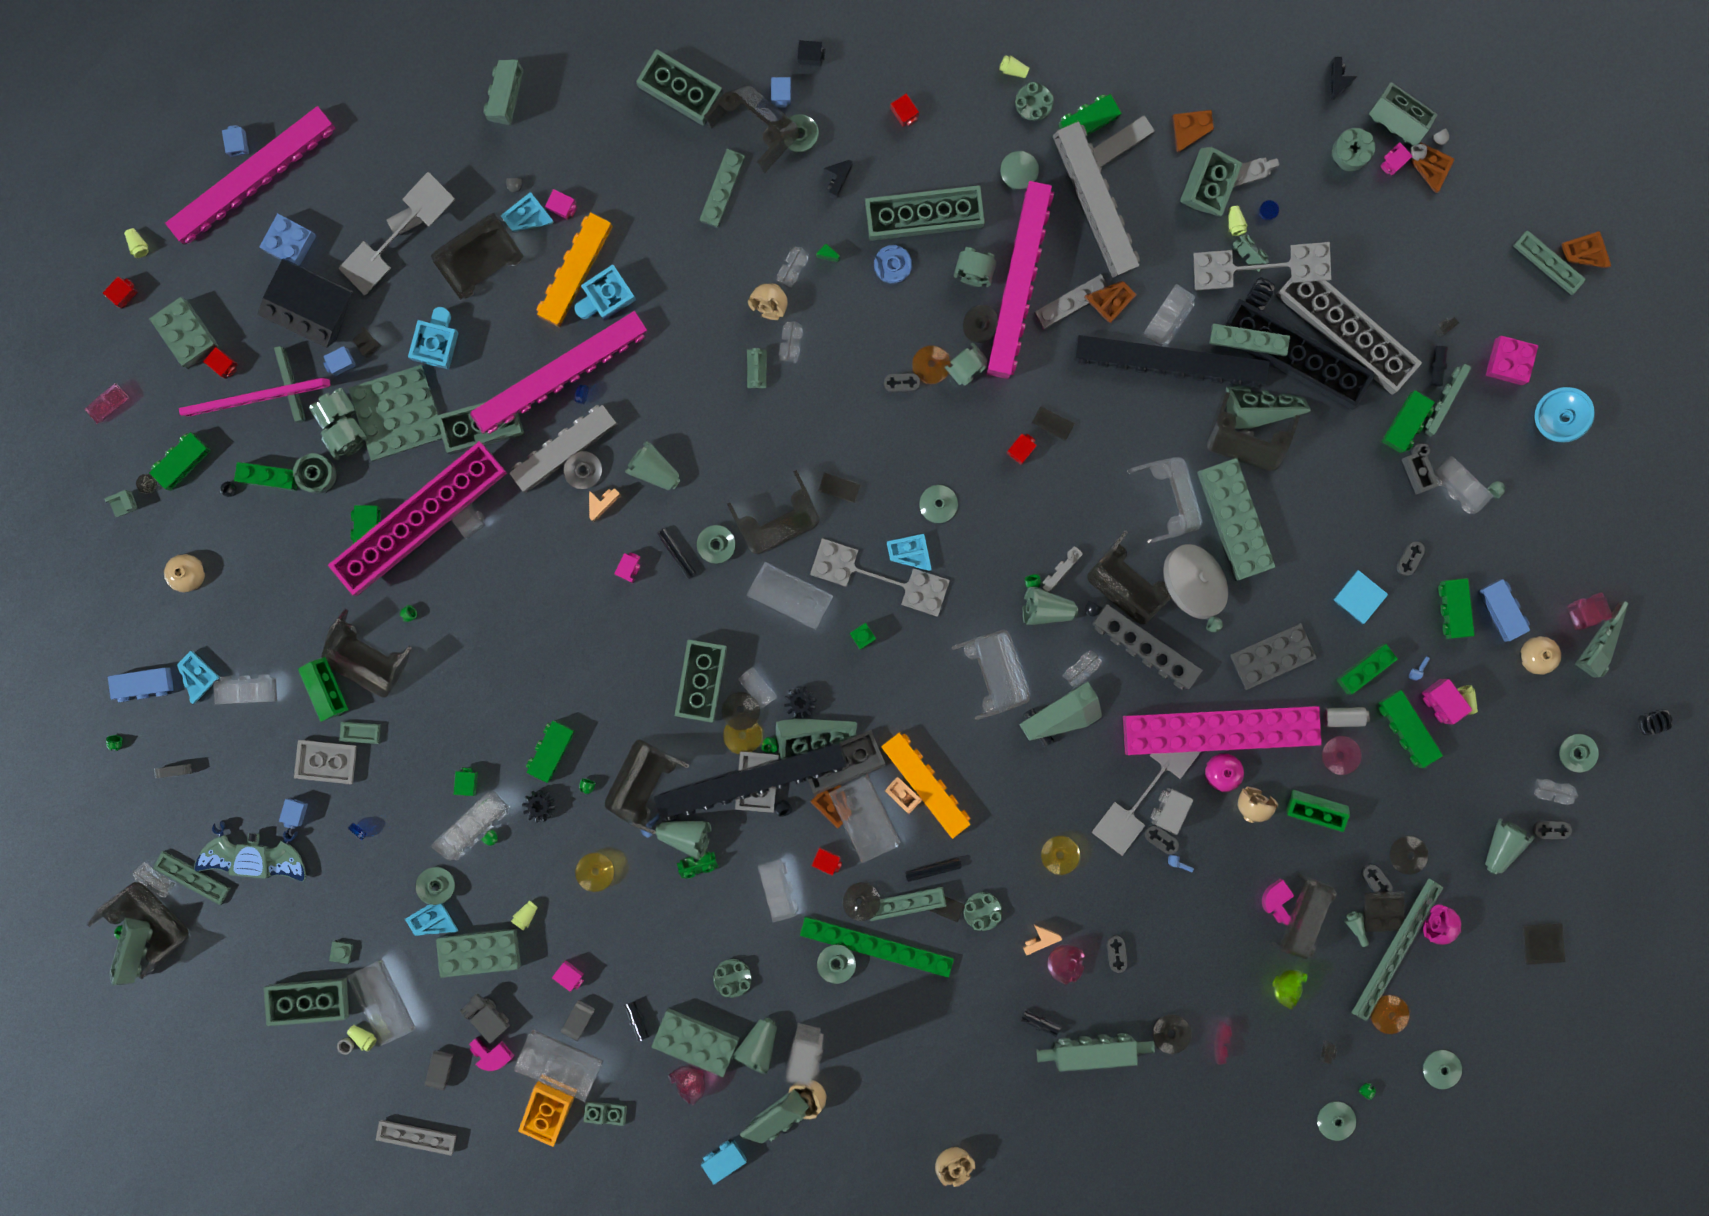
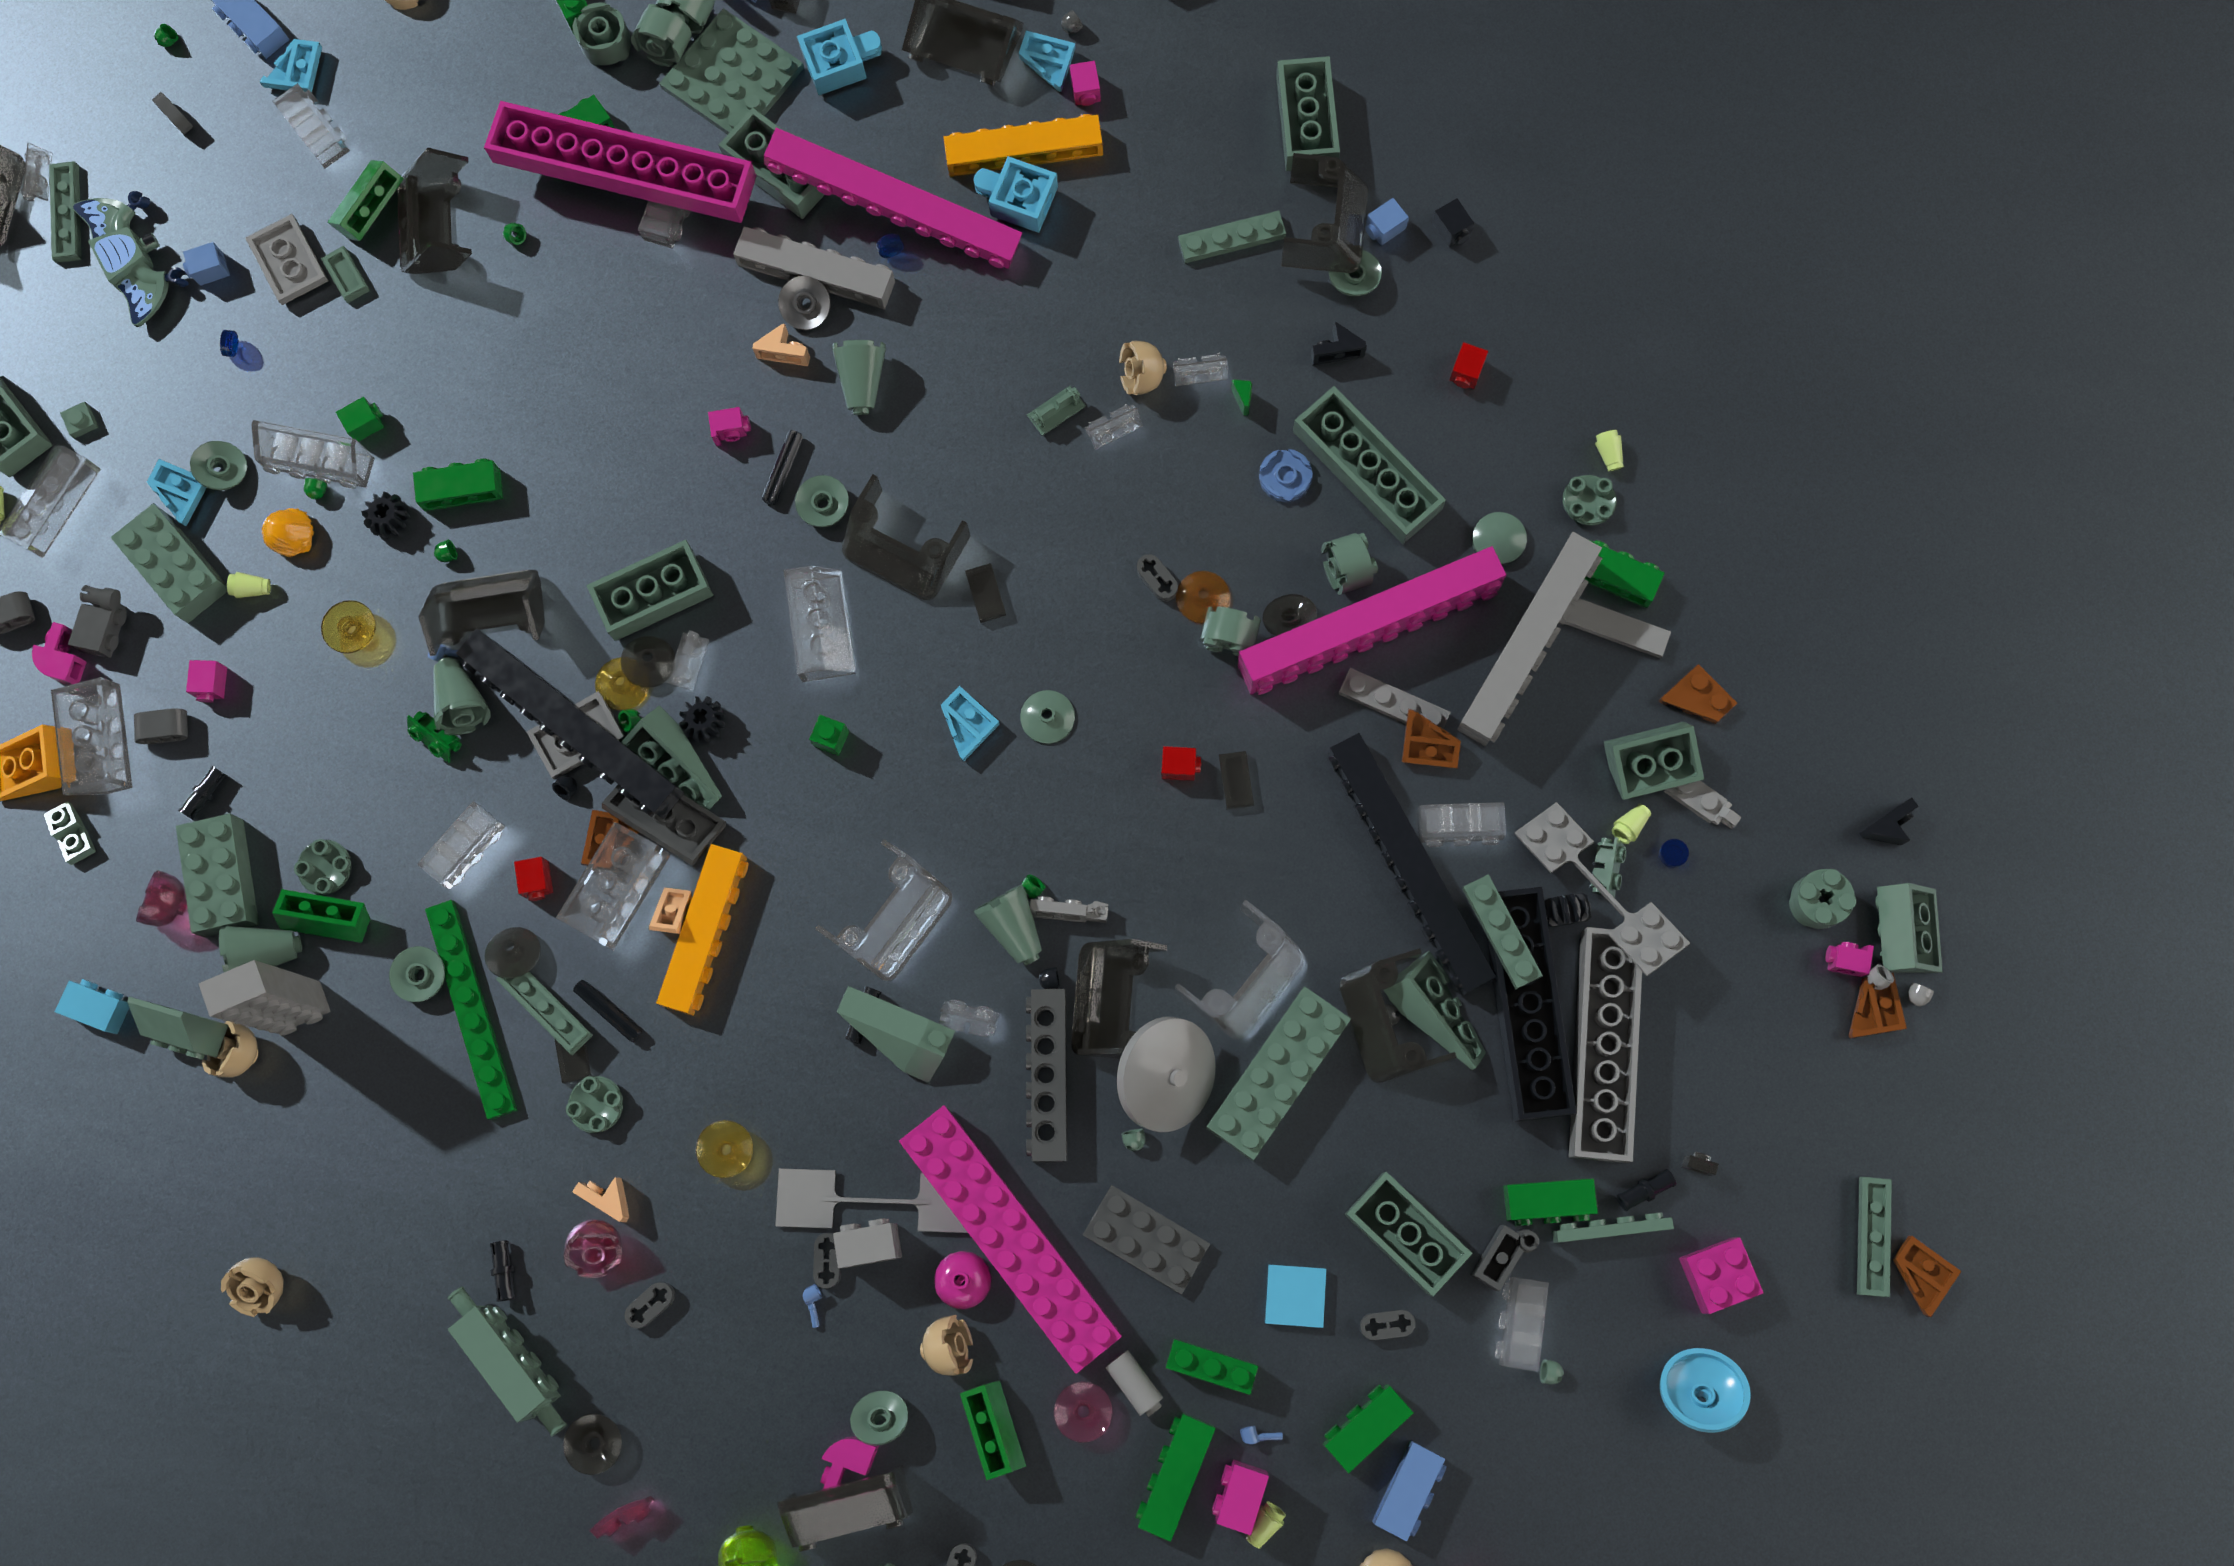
camera: 60 degrees right, 10 degrees down
light grey hinge [810,538,950,617] -> none
none -> light orange hair [261,508,314,557]
none -> green brick [272,889,370,943]
none -> sand green dish [850,1391,908,1446]
none -> sand green brick [1344,1172,1473,1297]

